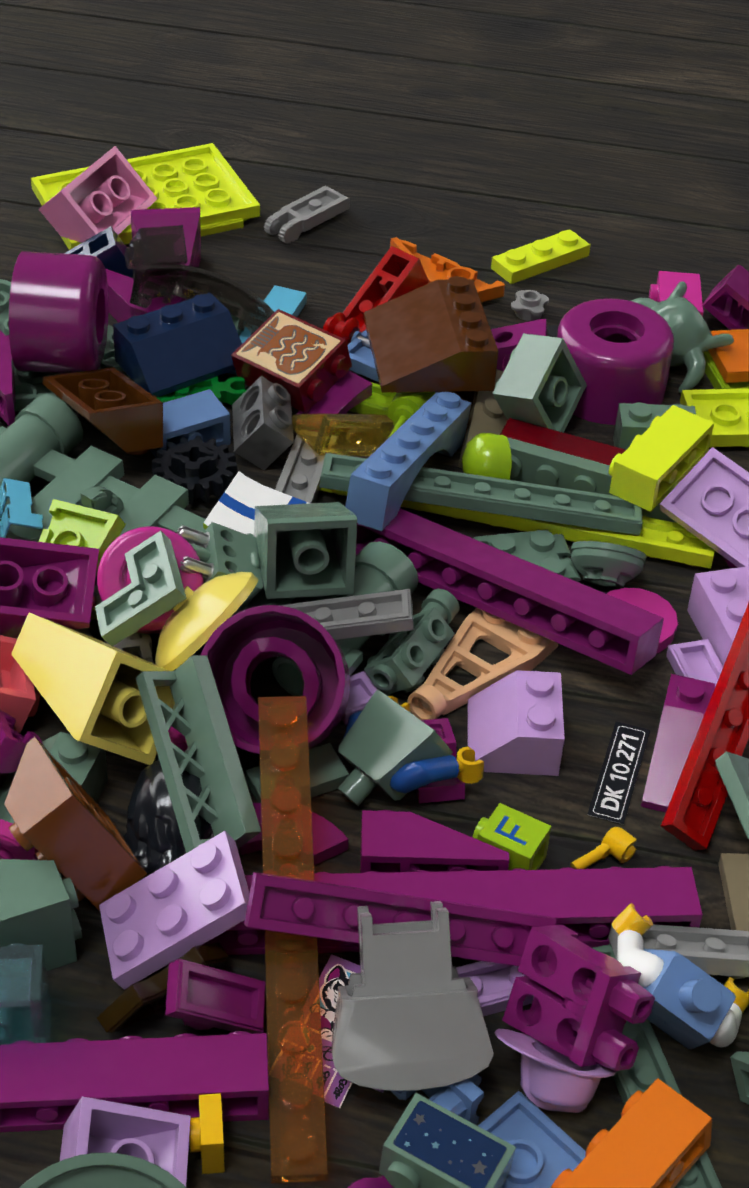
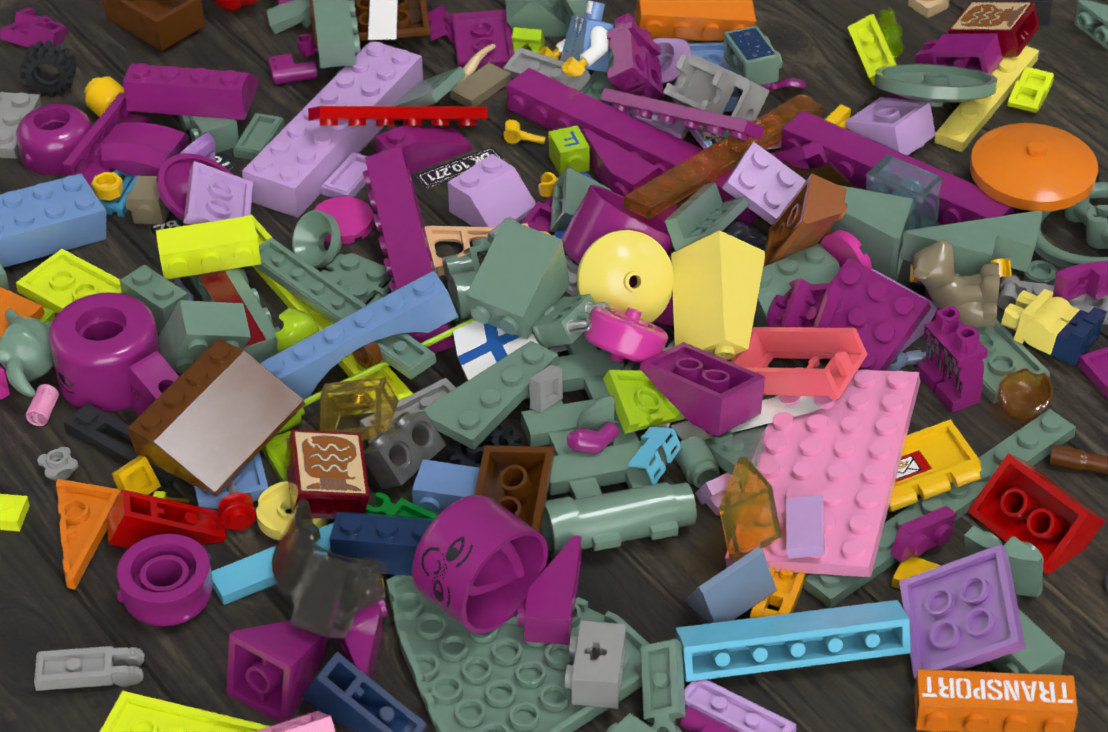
camera: 135 degrees left, 0 degrees up
sand green plate [95,530,187,646] -> none
none -> magenta piece [117,534,213,627]
none -> sand green wing [419,341,559,450]
none -> light grey plate [529,365,563,413]
none -> magenta arm [566,422,619,454]

